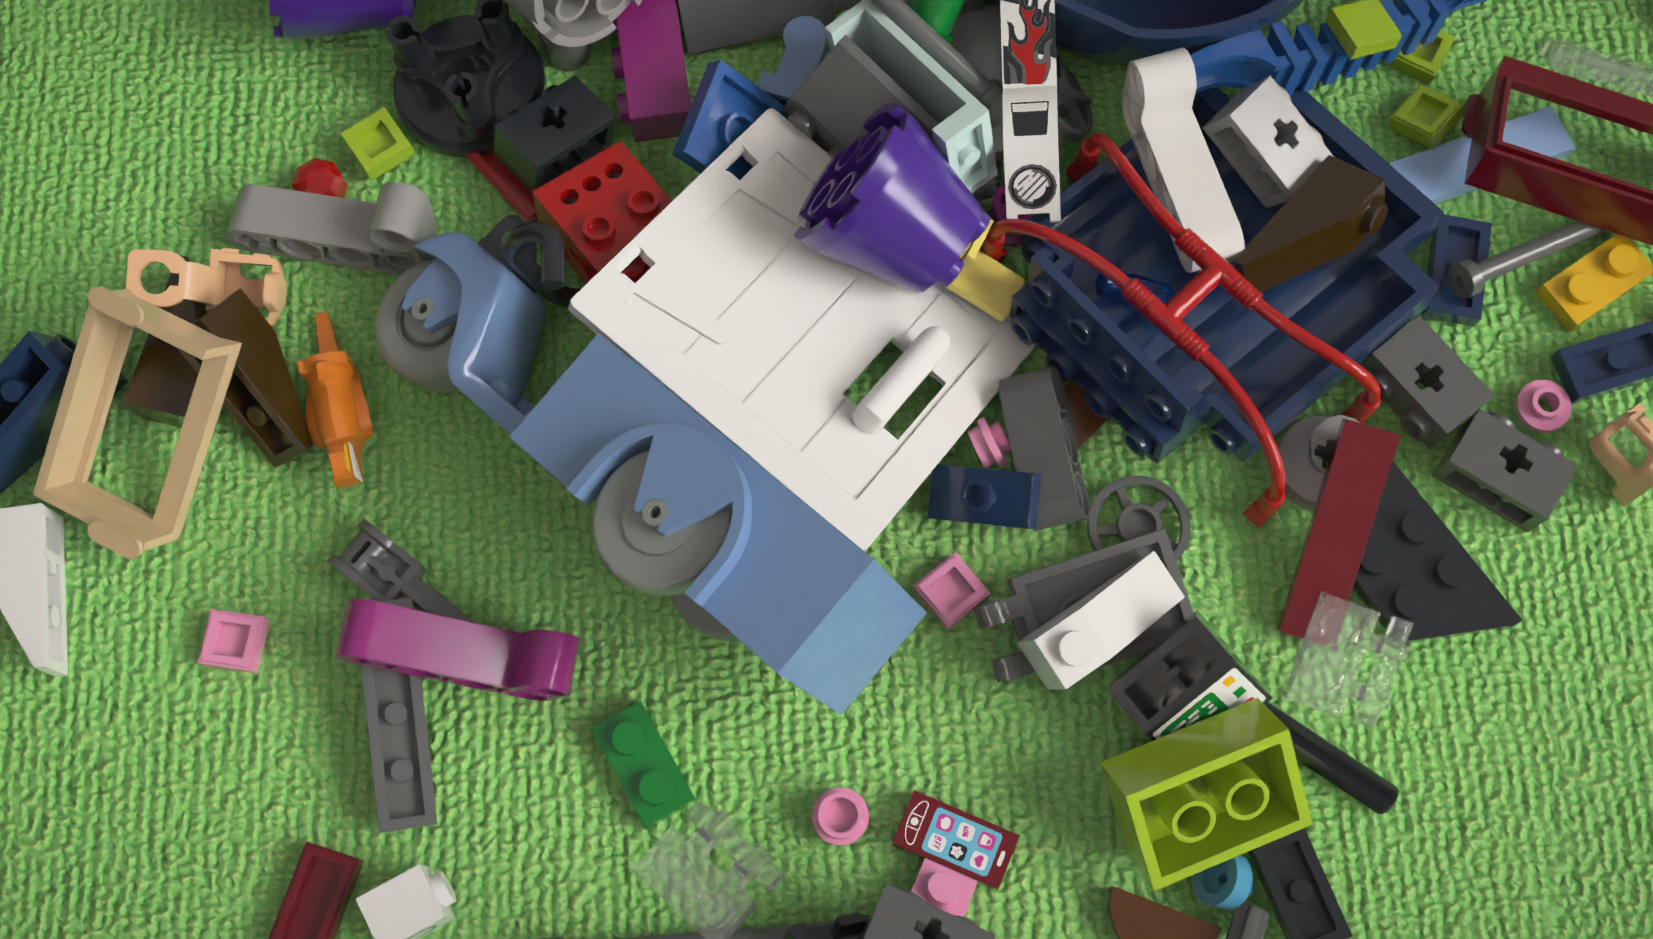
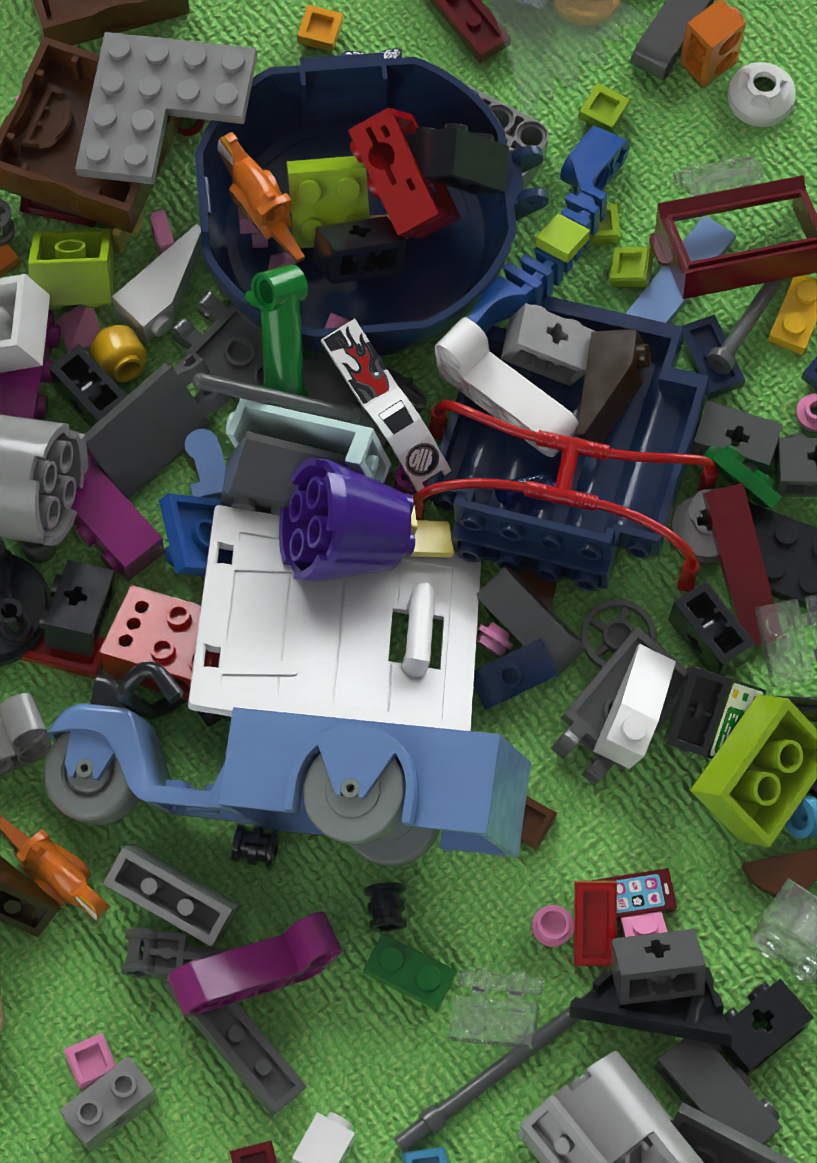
camera: 35 degrees left, 5 degrees down
bright pink tile [913,552,991,631] -> none
none -> light grey brick [59,1056,158,1153]
none -> light grey brick [103,844,241,947]
none -> black bush [231,824,279,870]
none -> black bush [364,882,407,932]
none -> reddish brown tile [521,796,557,851]
none -> red tile [573,880,617,966]
none -> black brick [668,581,755,676]
none -> green plate [703,445,782,509]

